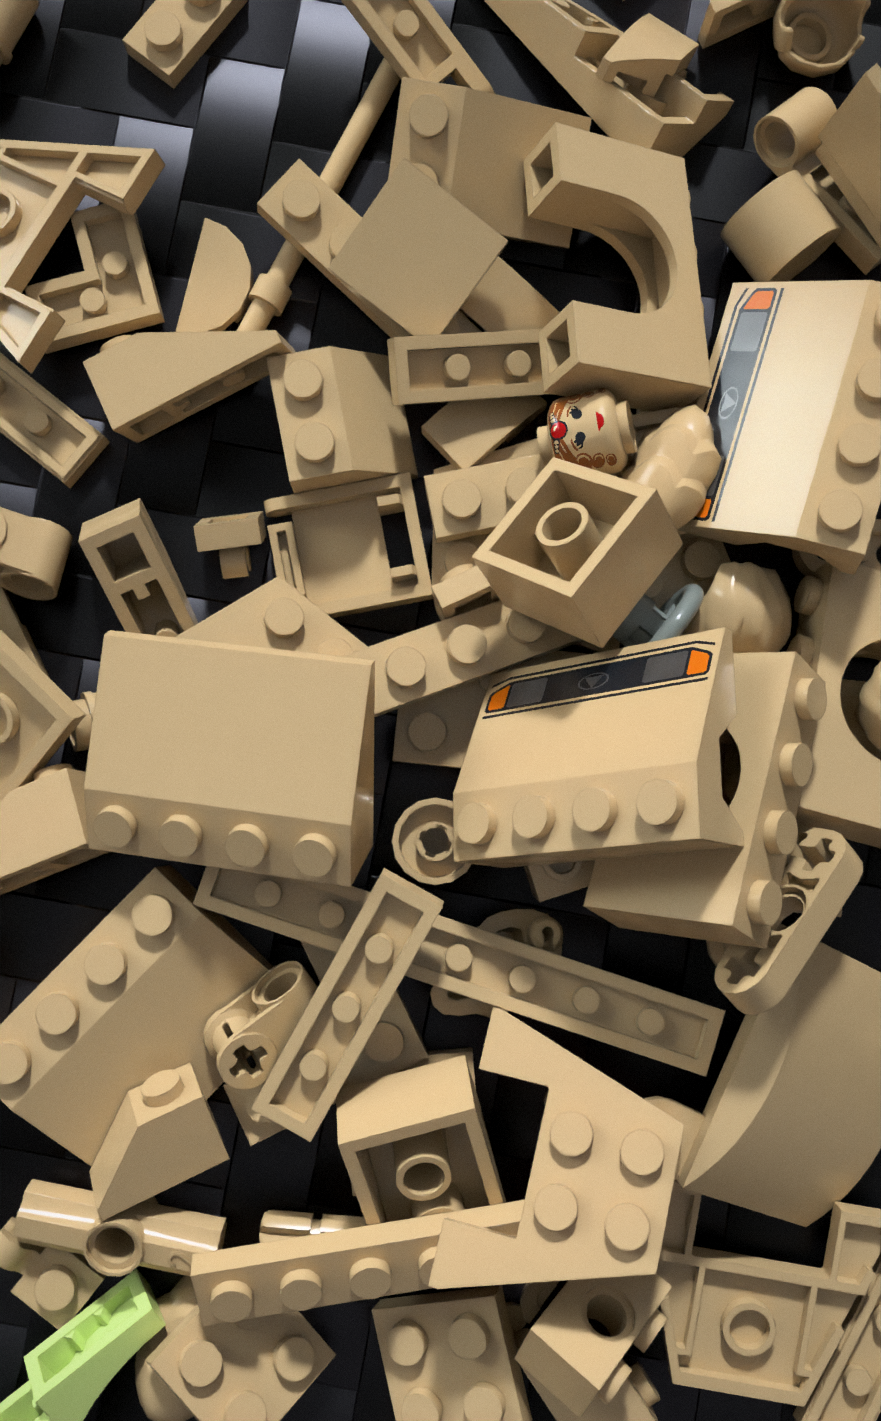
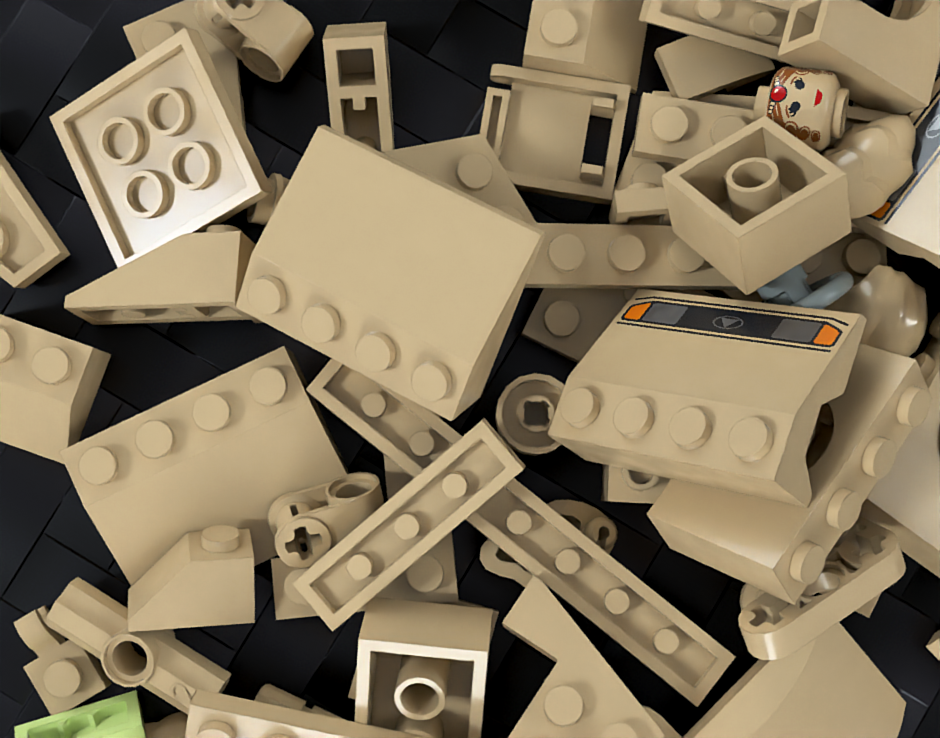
camera: 25 degrees right, 0 degrees up
tan tile [193,511,267,579] -> none

